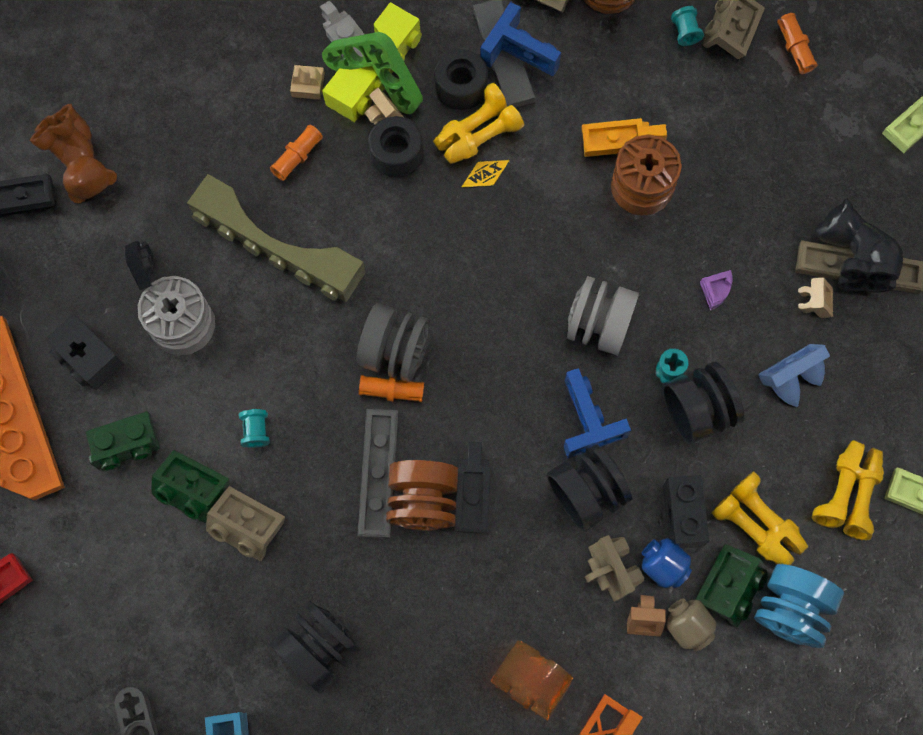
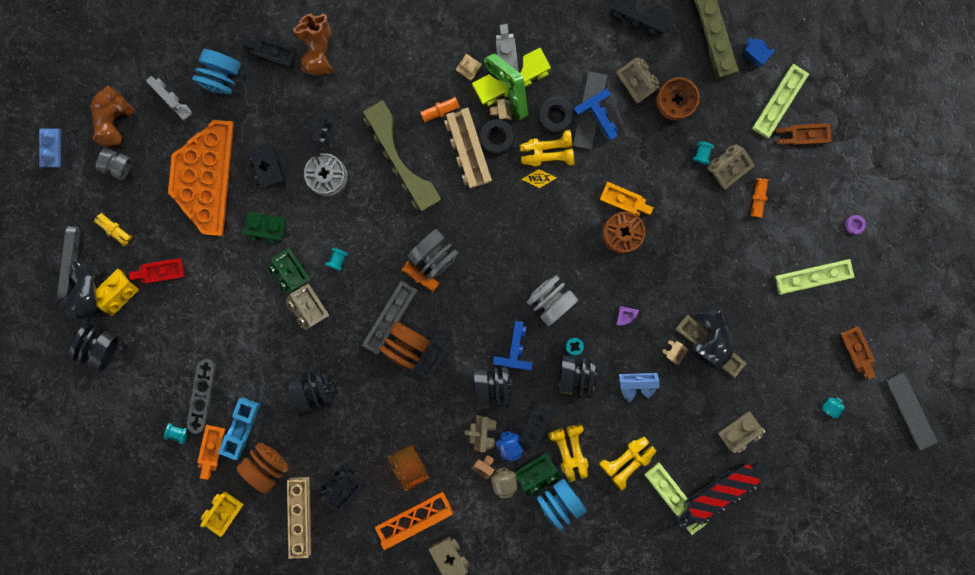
camera: 25 degrees right, 15 degrees up
none -> tan brick [444,108,492,189]

